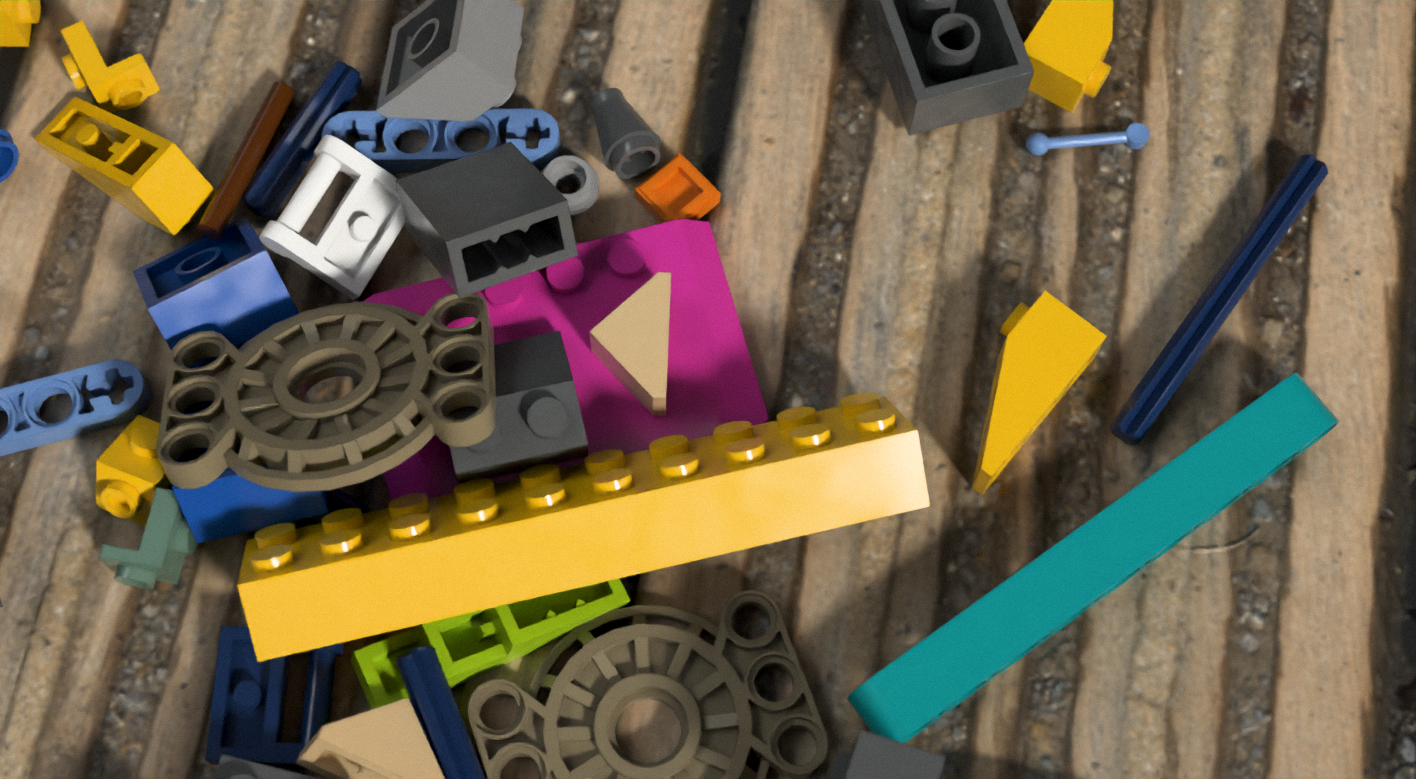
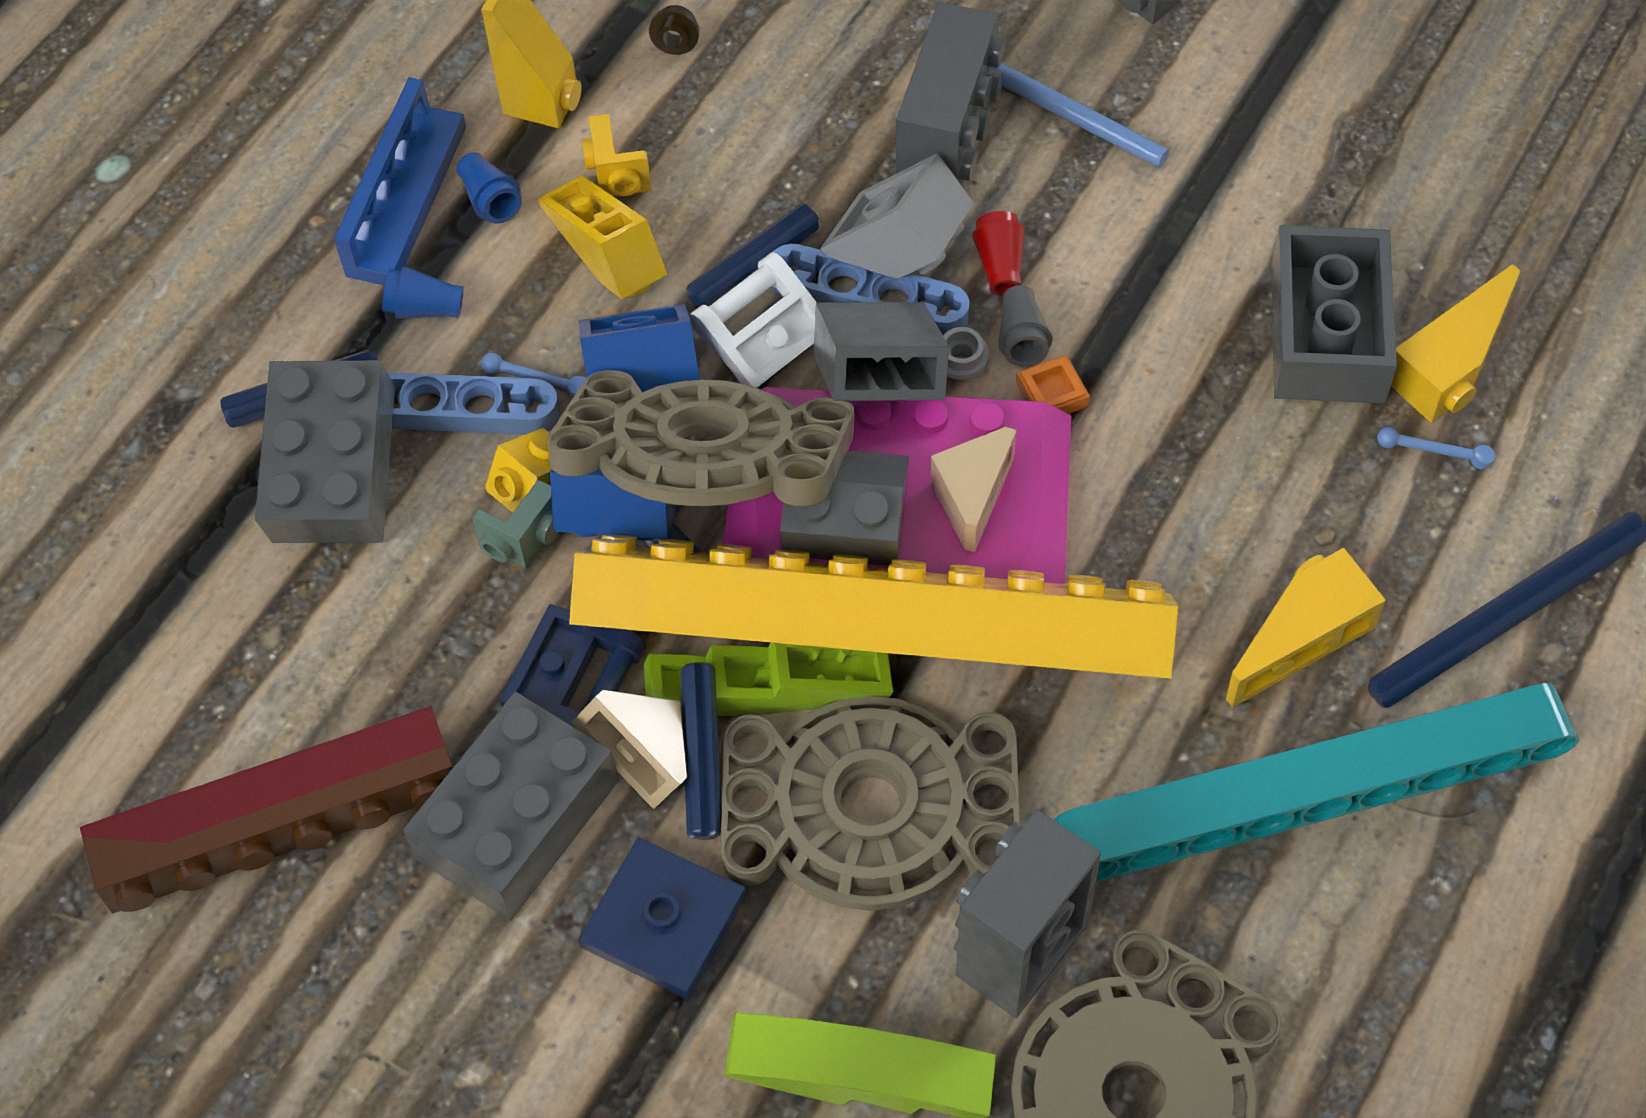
camera: 25 degrees right, 10 degrees down
reddish brown bar [197,81,295,240] -> none
none -> medium blue hinge [481,353,586,398]
none -> red cone [972,211,1025,295]

